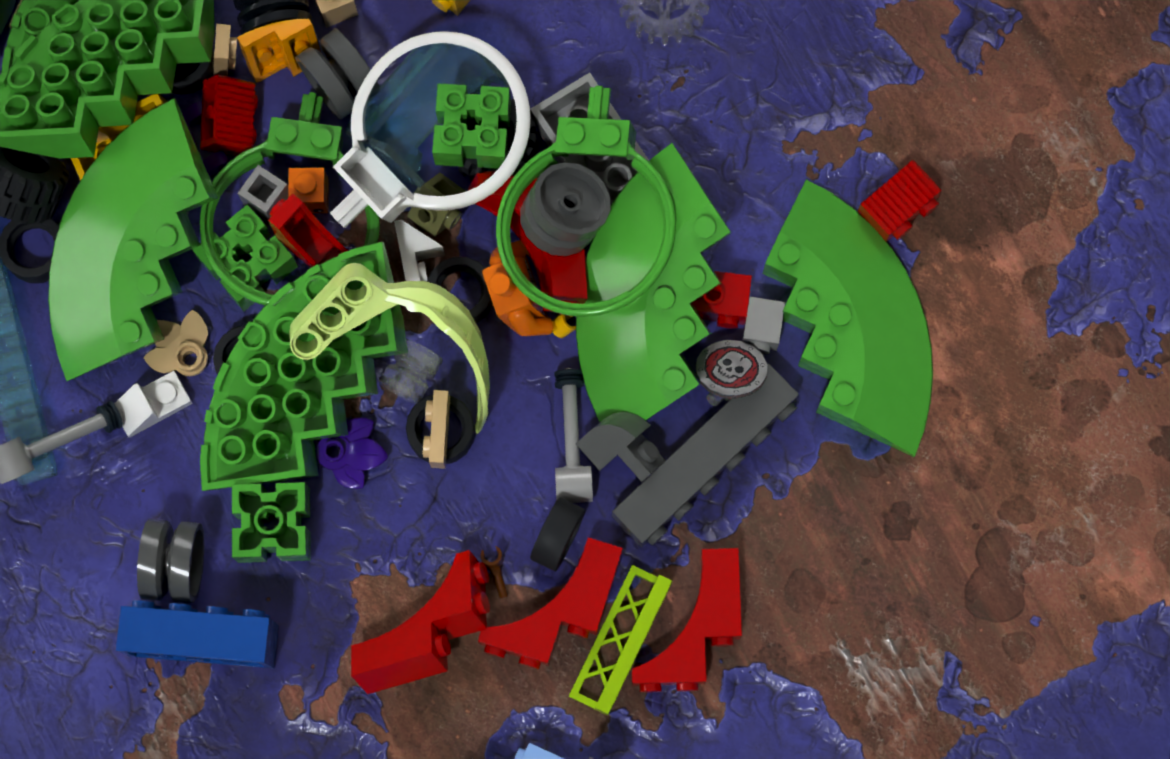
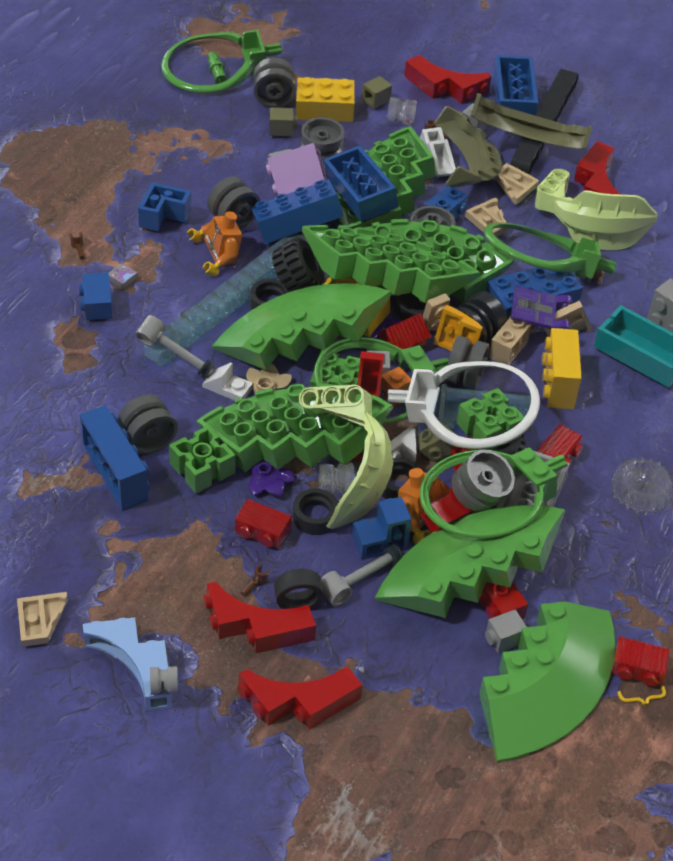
camera: 50 degrees right, 30 degrees down
red arch [351,550,490,694] -> none
tan plate [423,390,450,469] -> none
lime fence [569,565,672,716] -> none
dark grey brick [576,412,666,482] -> none
dark grey brick [612,364,799,548] -> none
shield [696,340,768,406] -> none
none -> red brick [235,499,292,549]
none -> blue brick [352,497,412,560]
none -> red brick [536,424,583,469]
none -> yellow piece [617,686,666,706]

